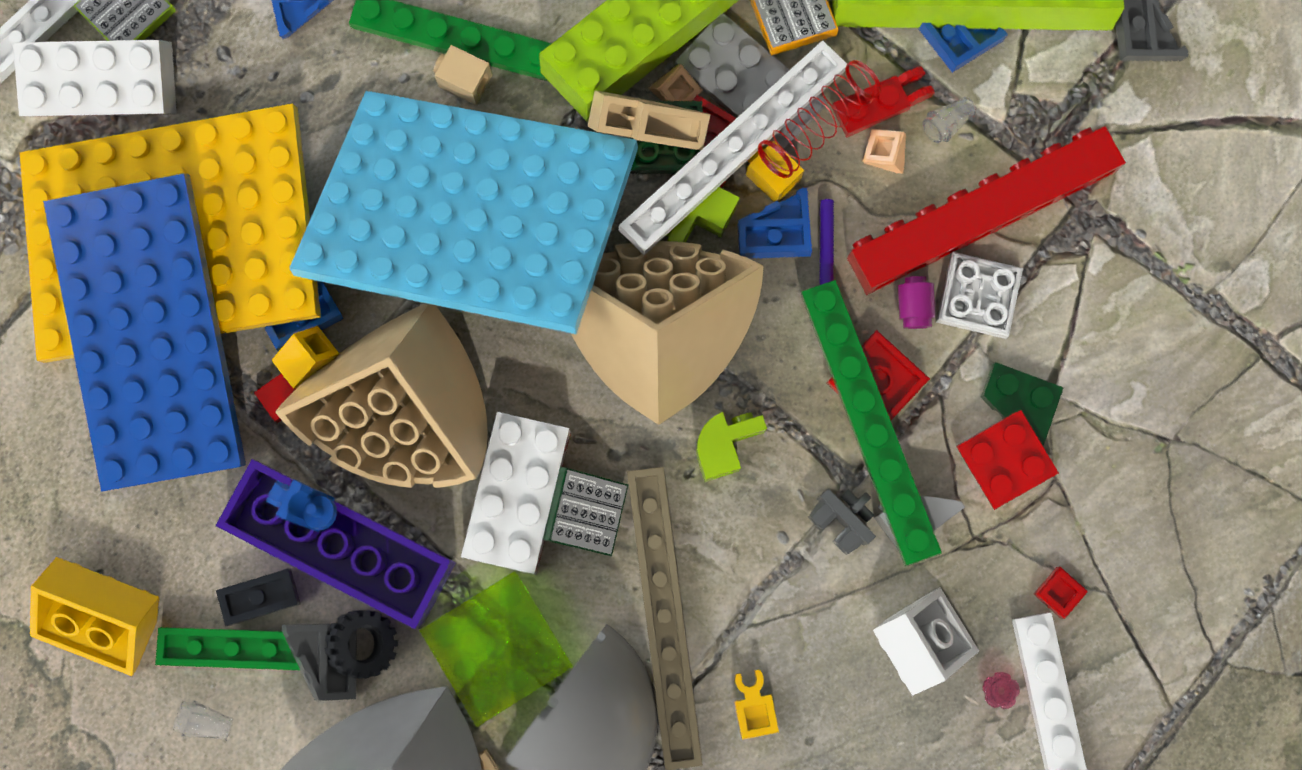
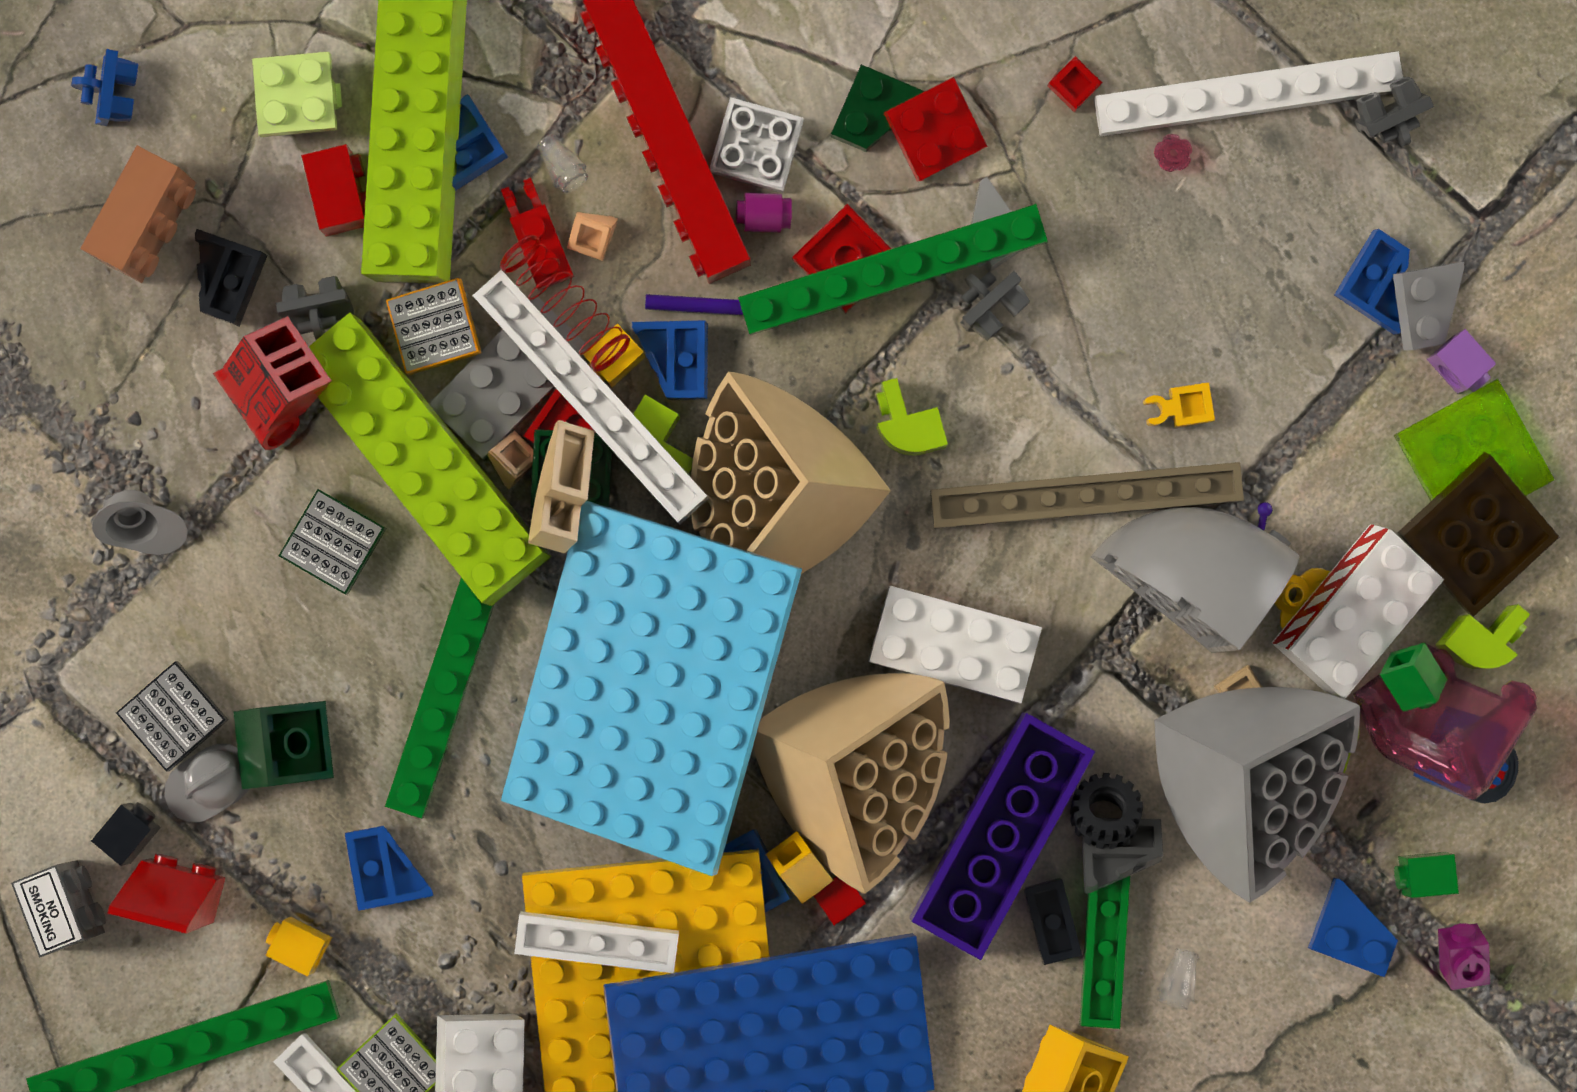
camera: 85 degrees left, 5 degrees up
blue hips [267,480,337,532] -> none
clear neon green plate [419,571,574,727] -> none
tan brick [434,45,492,105] -> none
tile [543,467,629,556] -> none
white slope [873,587,979,696] -> none
none -> white plate [514,911,679,973]

